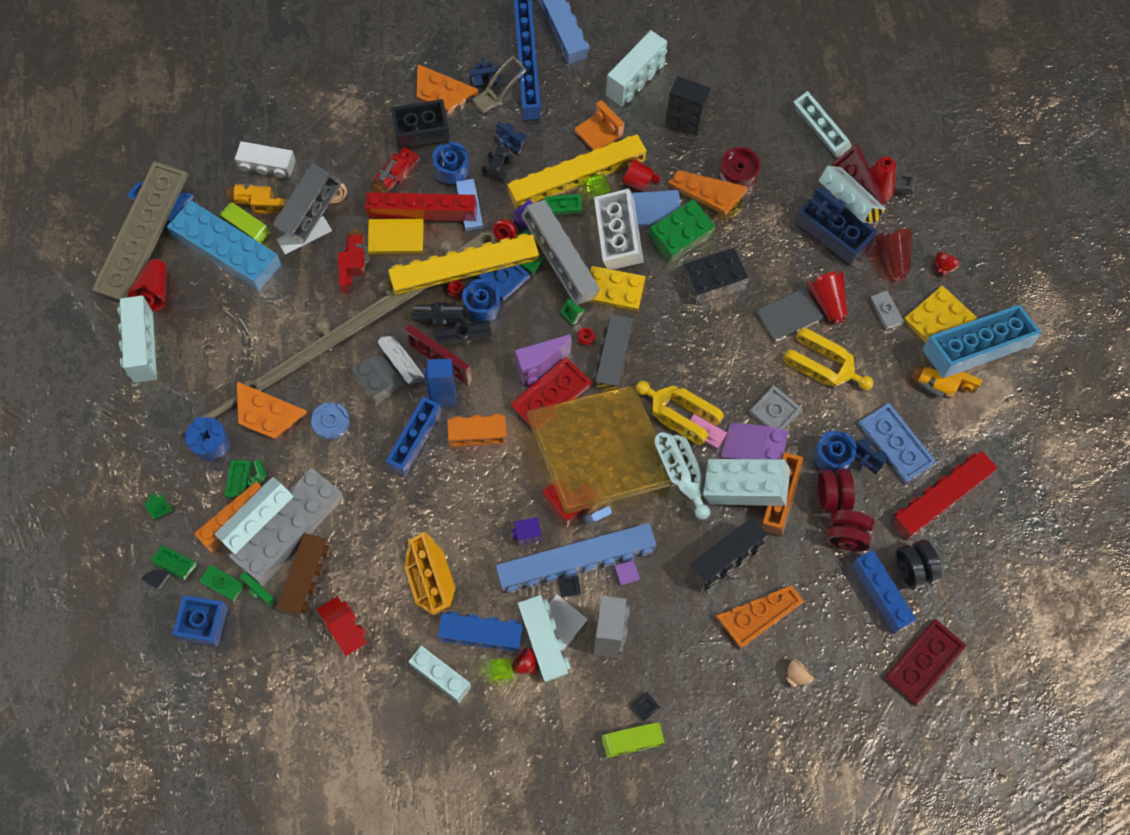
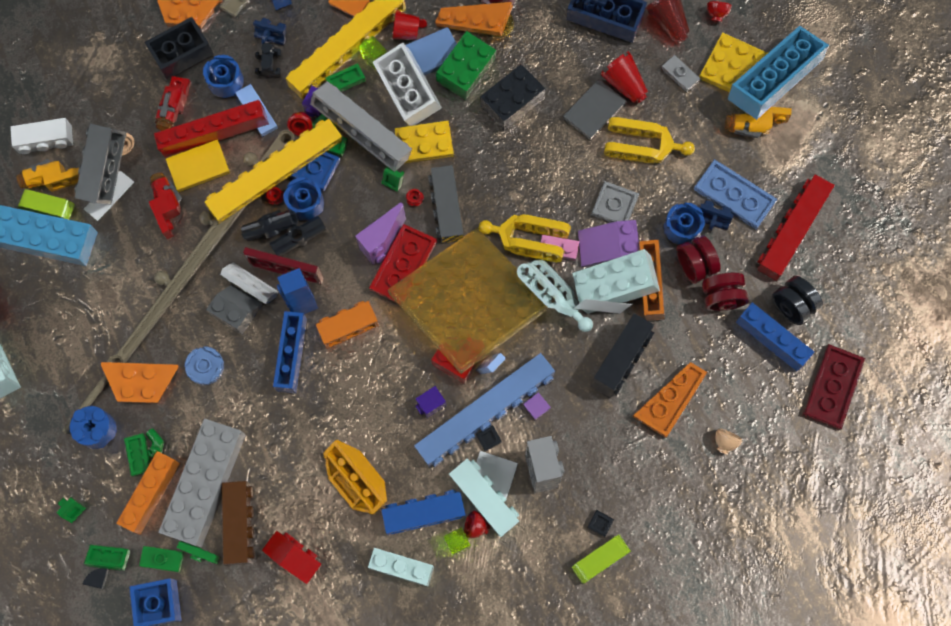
camera: 15 degrees left, 5 degrees up
light aqua brick [215,477,294,554] -> none
none -> white sticker [574,299,632,314]

